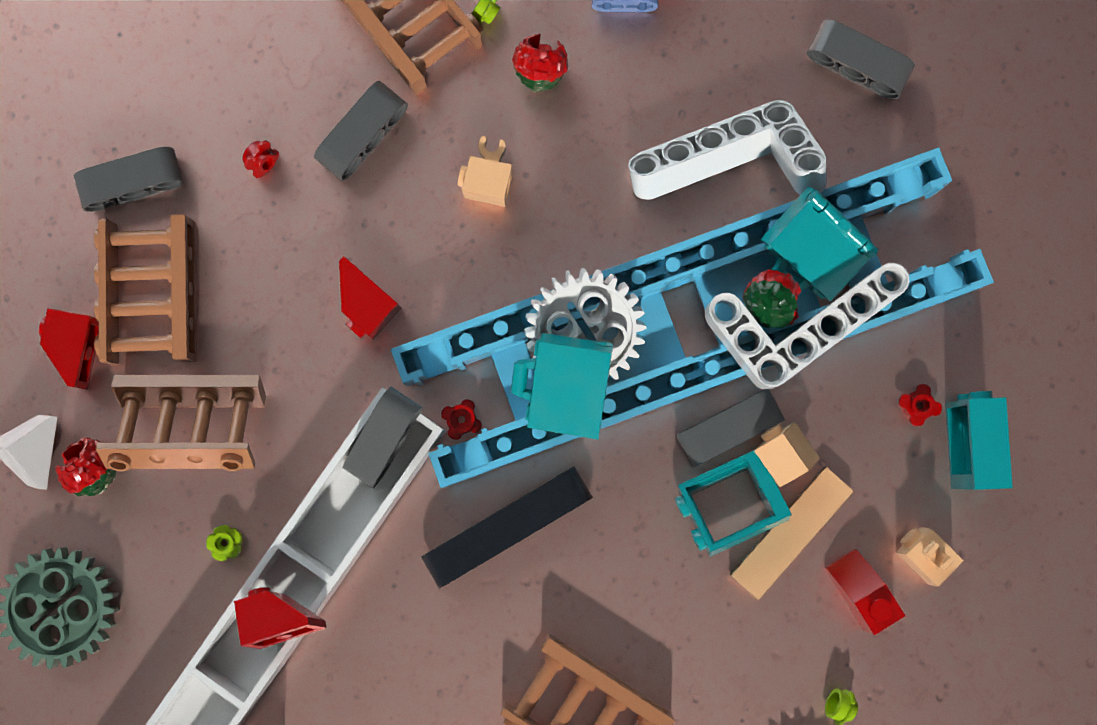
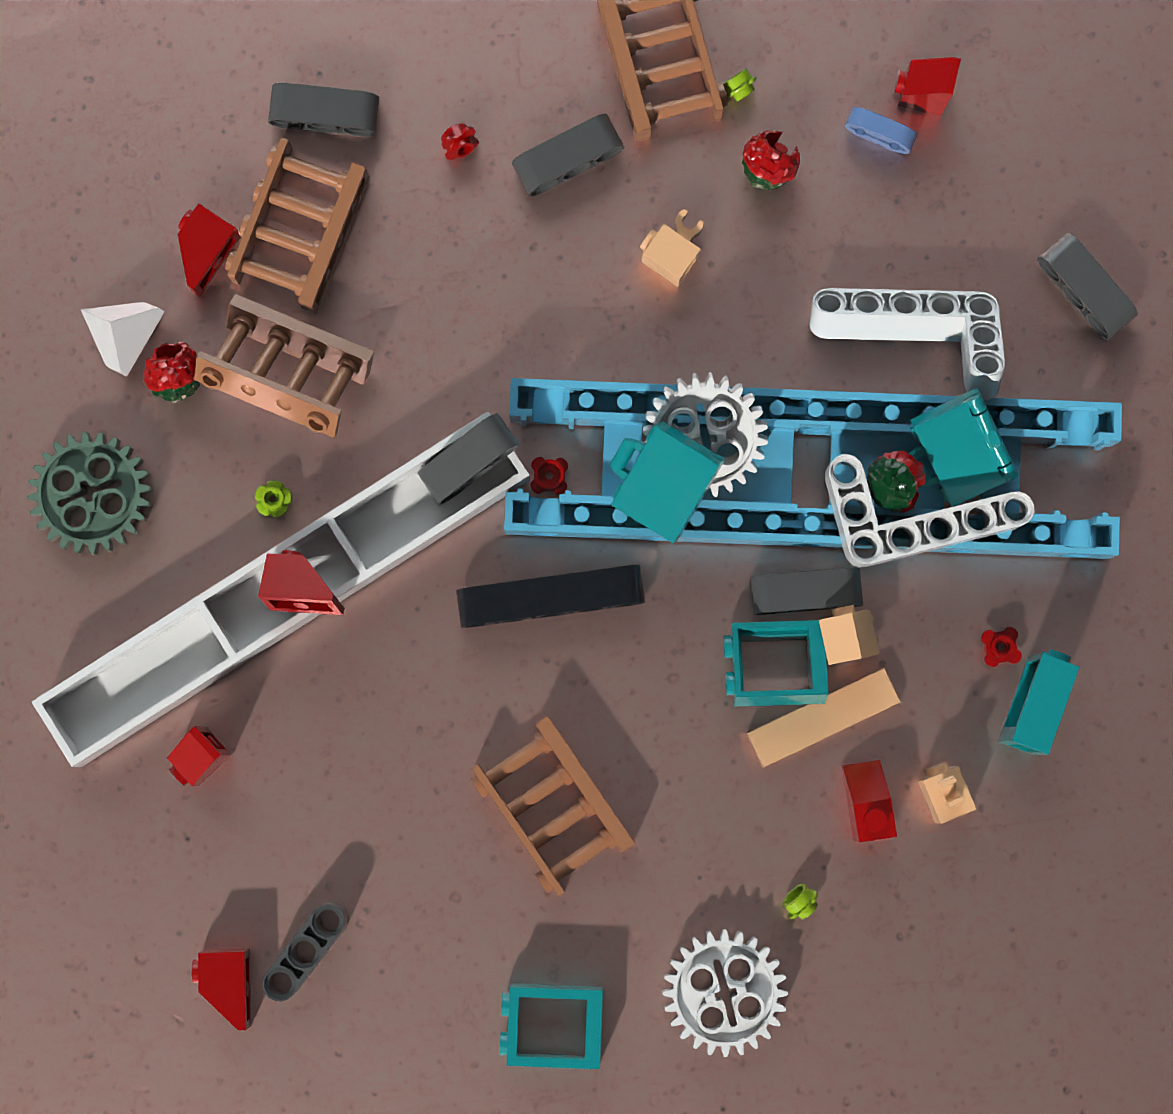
camera: 20 degrees right, 0 degrees up
red slope [339,256,402,340] -> none

